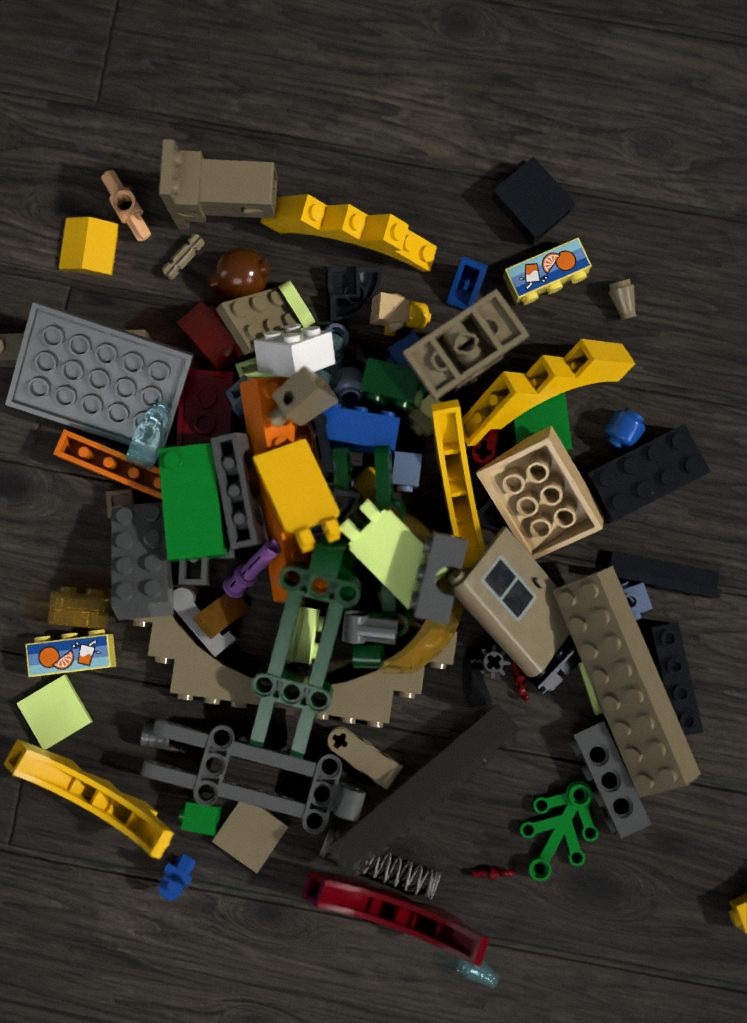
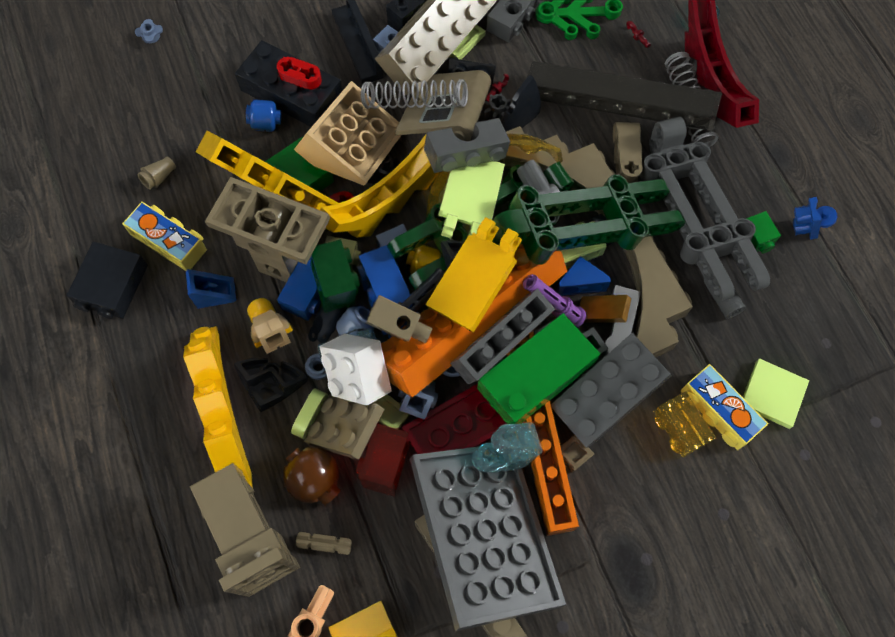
camera: 130 degrees left, 15 degrees down
yellow arch [4,739,173,859] -> none
dark tan tile [212,802,289,873] -> none
none -> red beam [277,57,322,90]
none -> light grey piece [361,79,468,109]
none -> blue slope [556,256,611,296]

